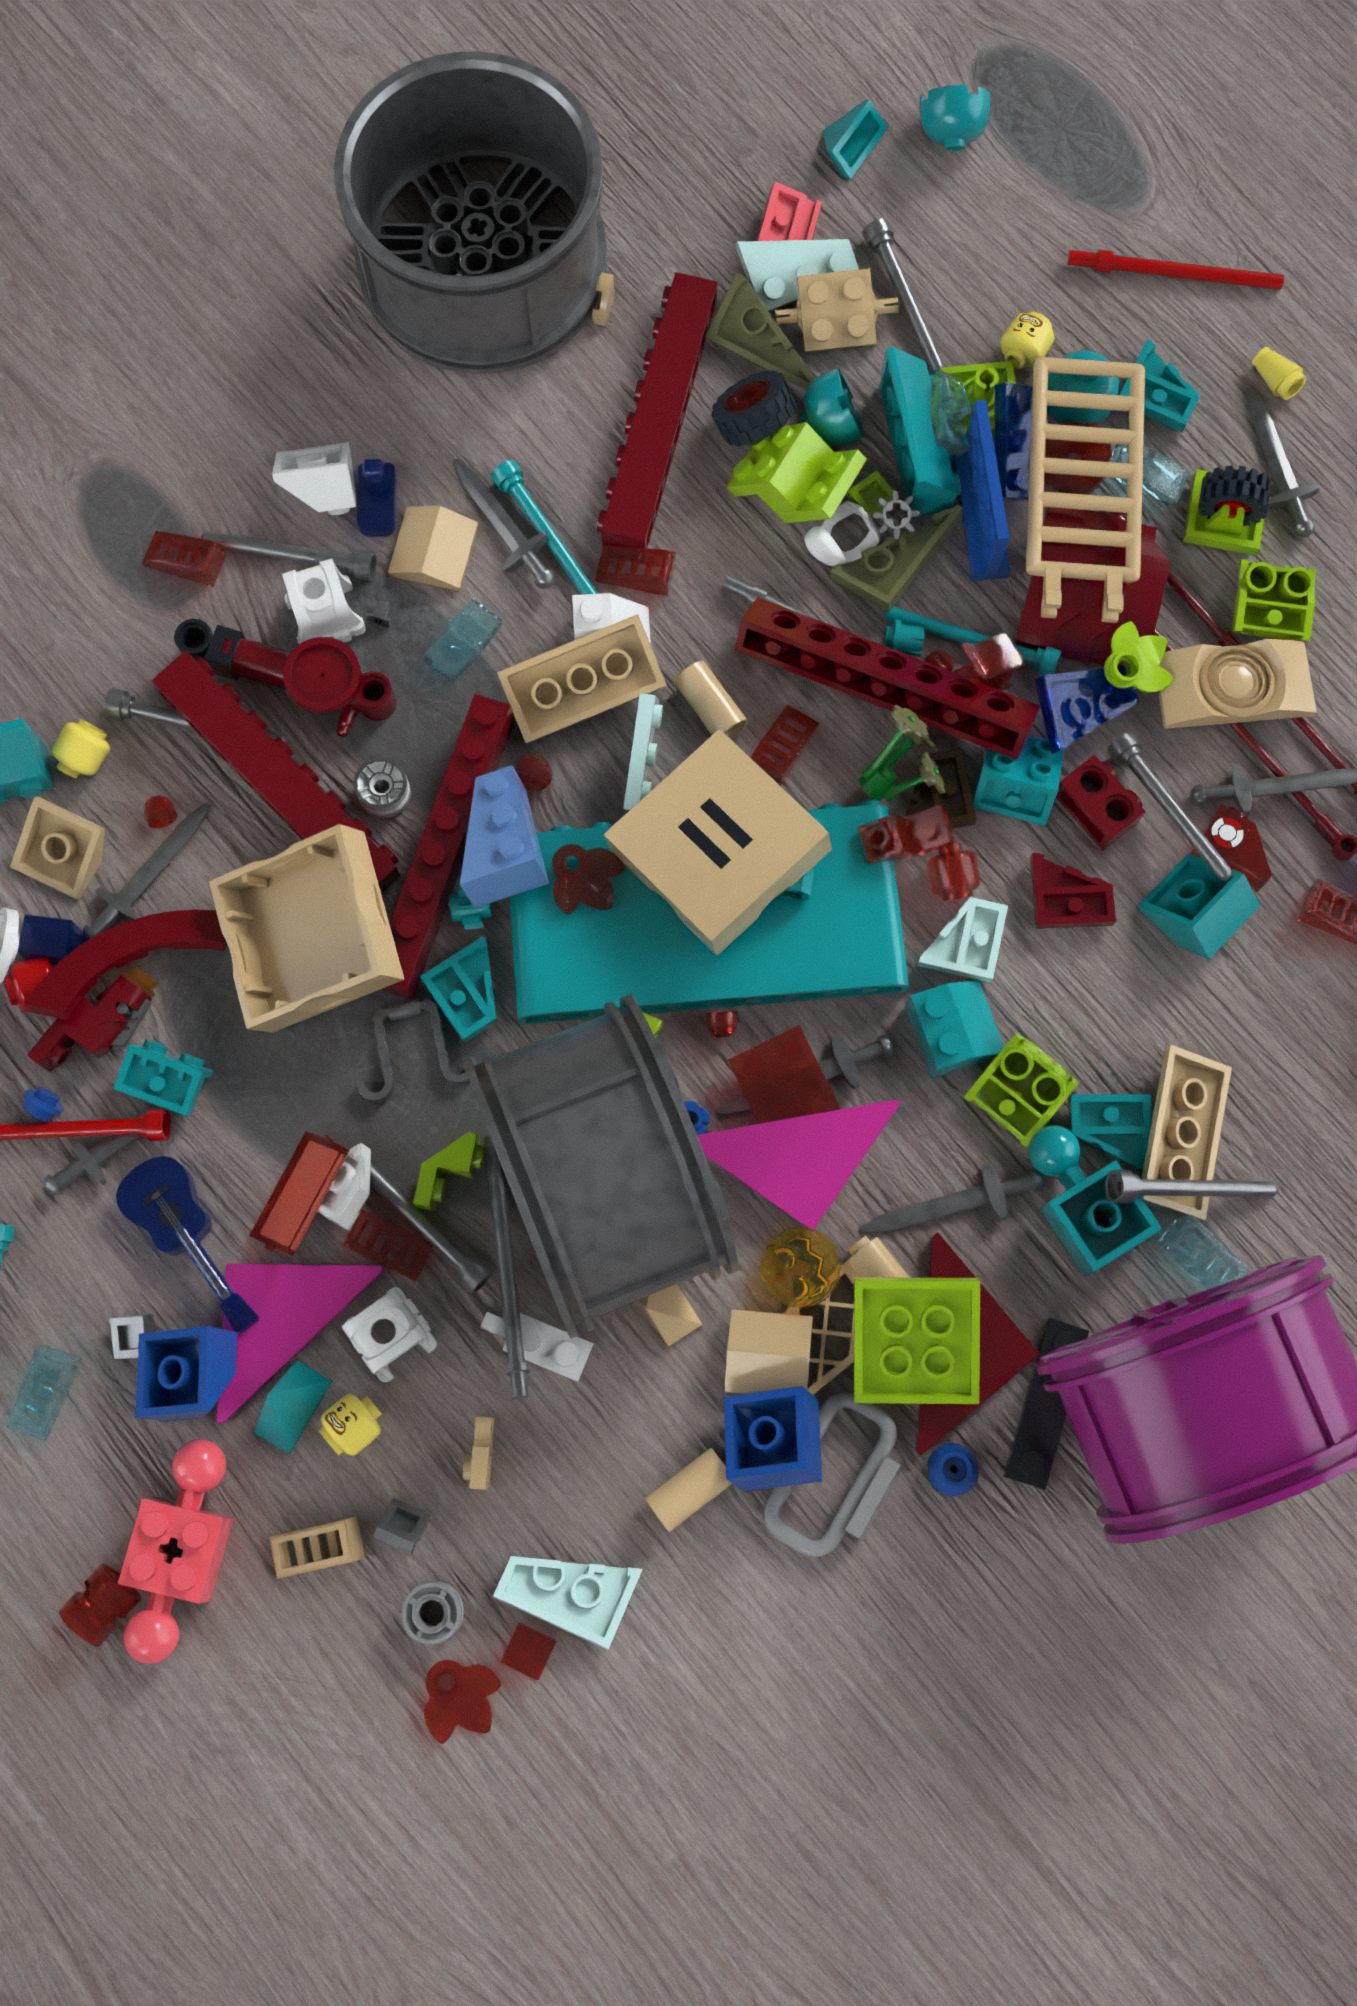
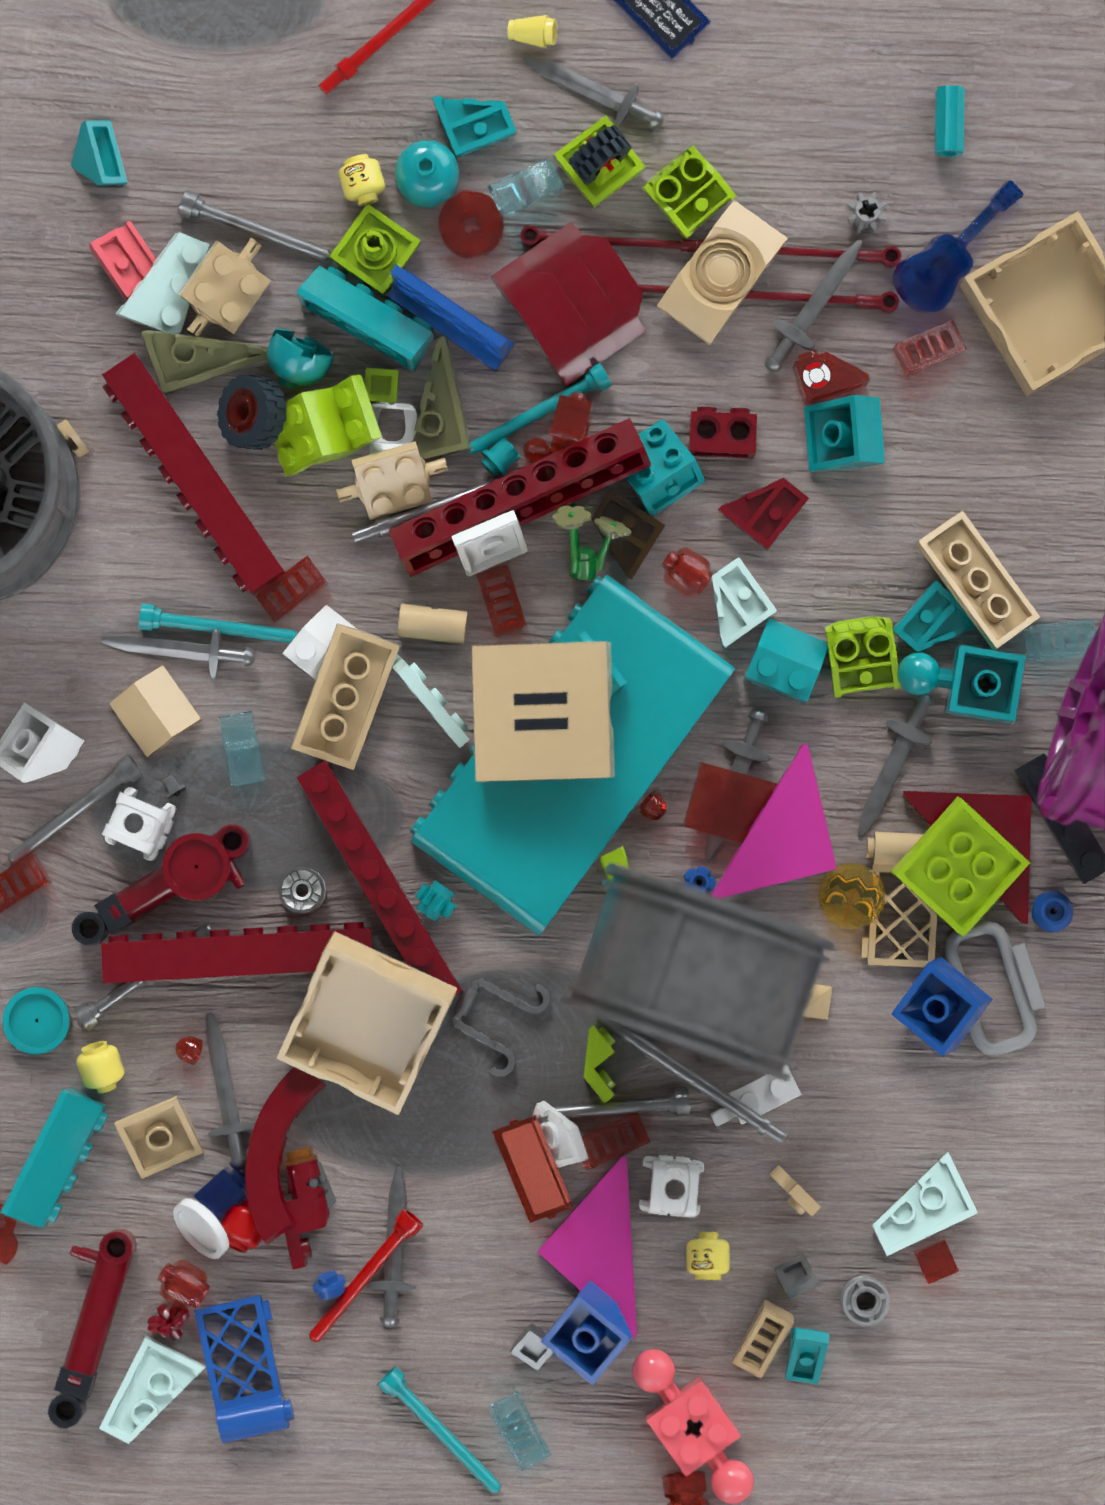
camera: 50 degrees left, 10 degrees up
teal bracket [113,1039,213,1116] -> none
clear blue piece [116,1156,259,1333] -> none
teal slope [254,1361,333,1454] -> none
clear blue piece [357,459,397,537] -> none
teal wing [420,936,497,1043] -> none
clear red plate [424,1659,501,1744] -> none
medium blue wedge [460,765,549,908] -> none
clear red plate [515,753,553,792] -> none
clear red plate [552,844,625,915] -> none
tan pin [645,1448,733,1532] -> none
tan slope [725,1309,813,1394] -> none
clear red slope [858,805,955,864] -> none
light grey gear [872,491,920,539] -> none
teal cylinder [920,85,990,151] -> none
clear light blue slope [930,369,972,457] -> none
clear blue wing [995,382,1053,501] -> none
tan bar [1026,357,1145,623] -> none
clear blue wing [1034,666,1140,754] -> none
lime plate [1104,621,1174,693] -> none
flat silver piece [1105,1170,1278,1203] -> none
flat silver piece [1107,733,1232,881] -> none
none -> teal piece [2,987,71,1054]
none -> tan plate [336,441,448,520]
none -> white tile [452,510,528,577]
none -> teal slope [785,1328,829,1385]

